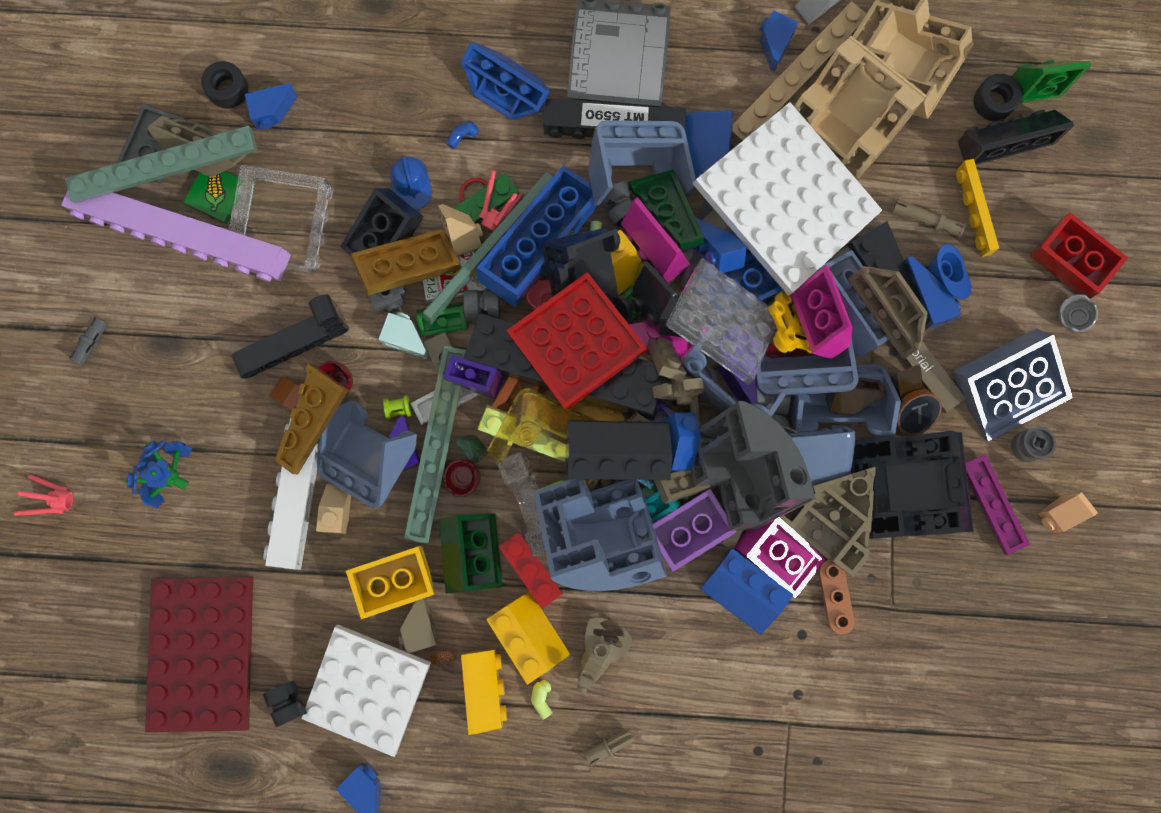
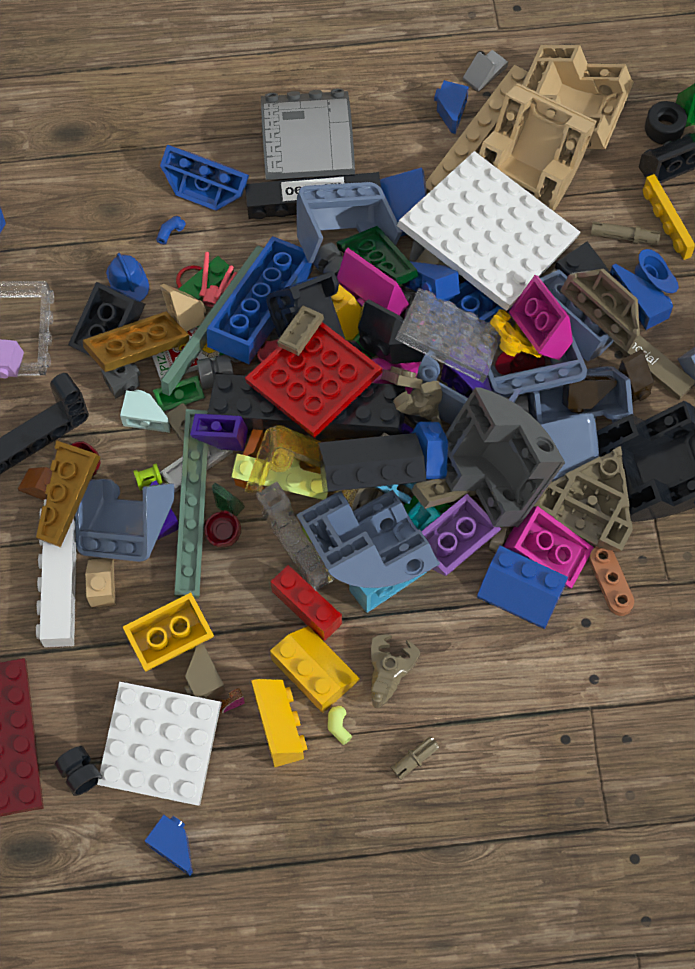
camera: 10 degrees left, 15 degrees down
dark green slope [438,513,503,594] -> none
black tile [897,389,942,435] -> none
none -> dark tan plate [277,306,324,356]

